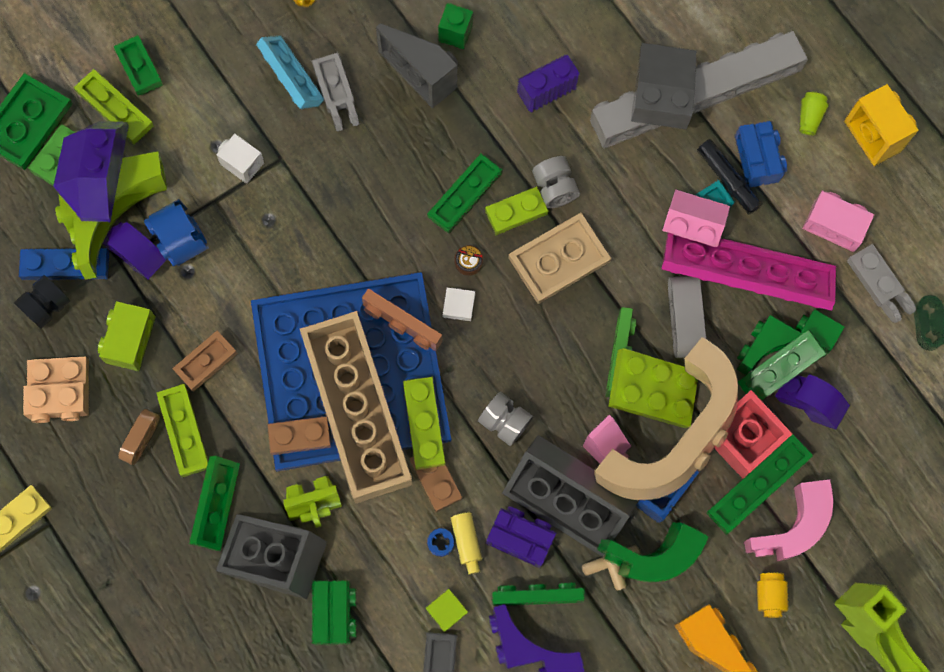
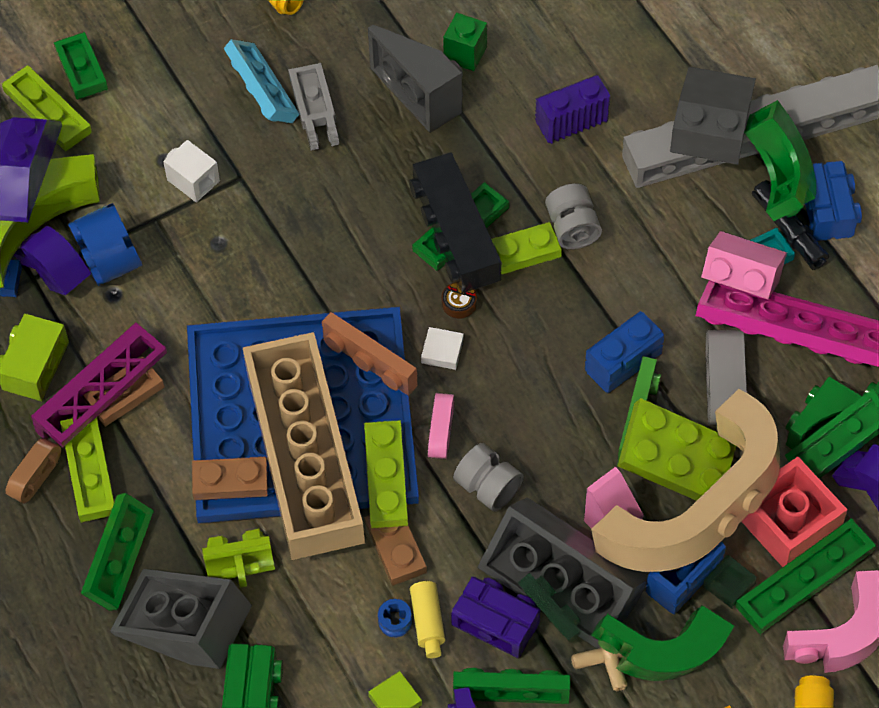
camera: 10 degrees right, 15 degrees down
tan plate [508,213,611,304] -> none
none -> magenta fence [31,322,167,448]
none -> black brick [409,152,502,293]
none -> bright pink beam [428,393,454,459]
none -> clear green plate [518,573,581,643]
none -> blue brick [585,311,664,393]
none -> clear green plate [703,554,757,609]
none -> green arch [744,100,816,221]

